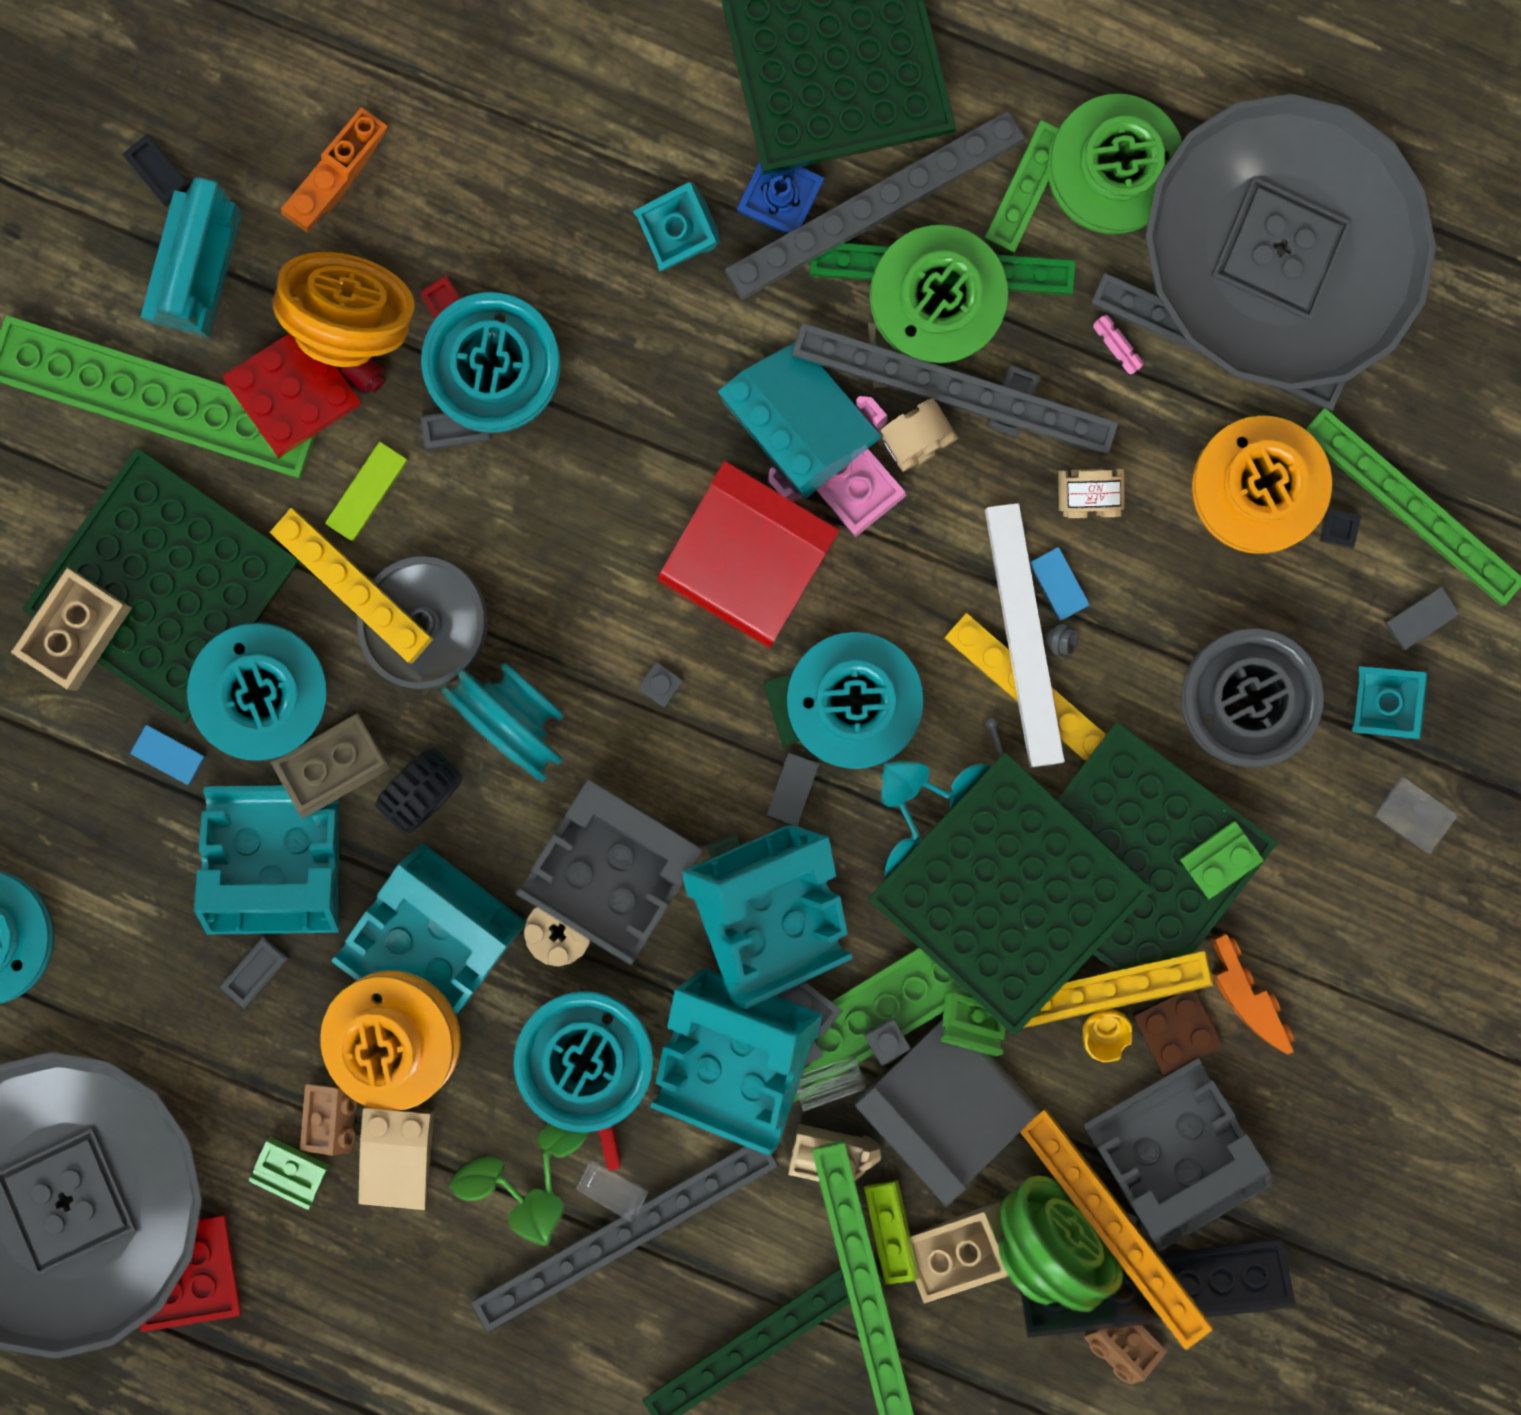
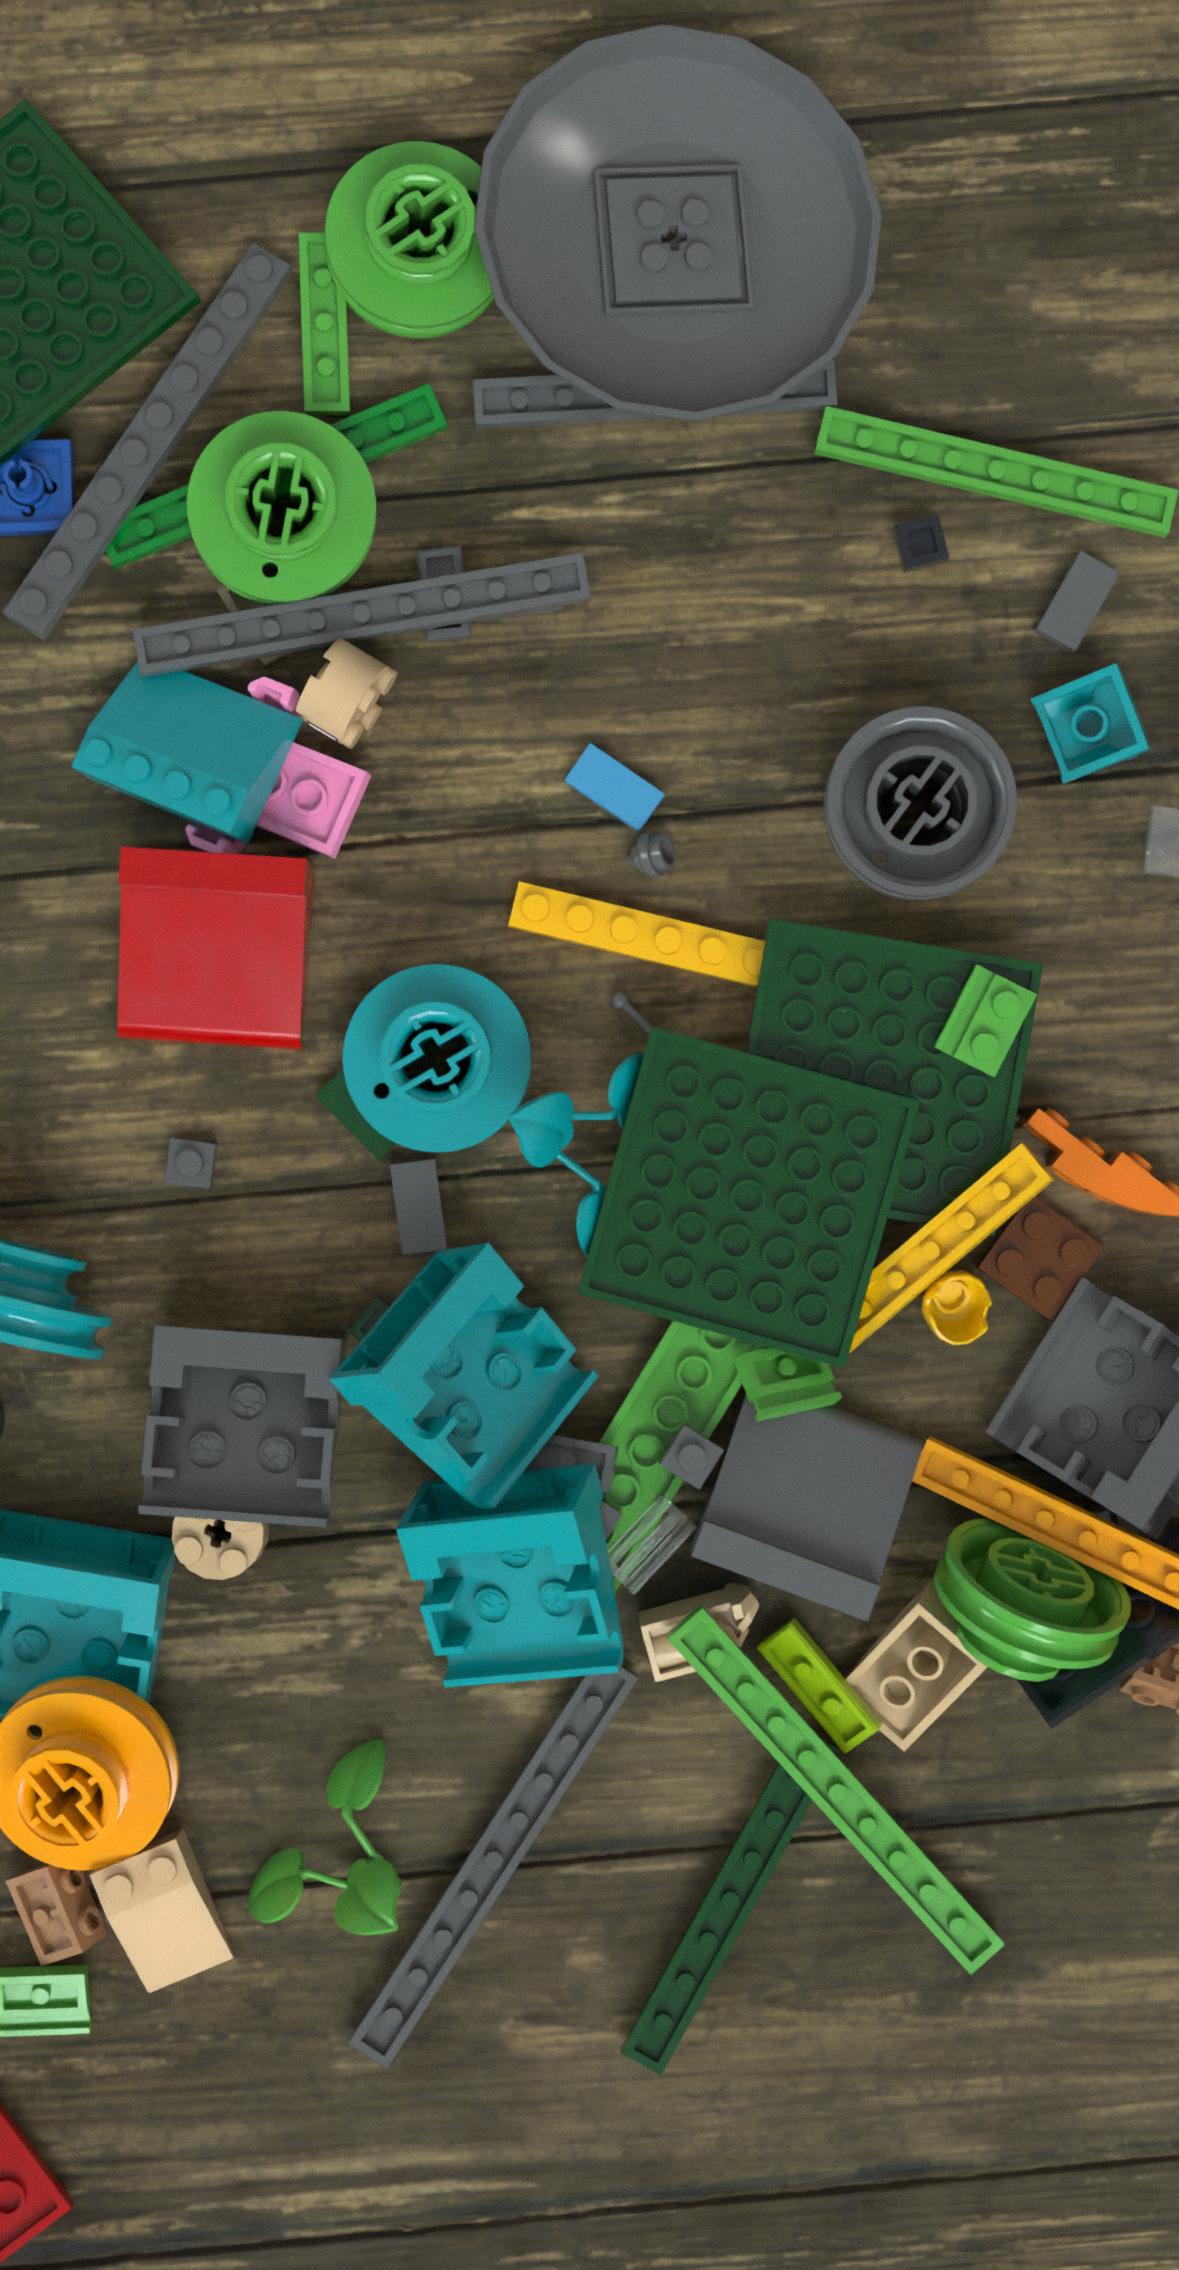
camera: 35 degrees left, 0 degrees up
teal wheel [514,991,654,1132] -> none
clear tile [575,1160,649,1222] -> none
red tile [598,1126,622,1171] -> none
white tile [985,503,1064,768] -> none
brick [1058,469,1125,518] -> none
bright pink axle [1093,315,1144,374] -> none
light orange wheel [1192,416,1332,554] -> none

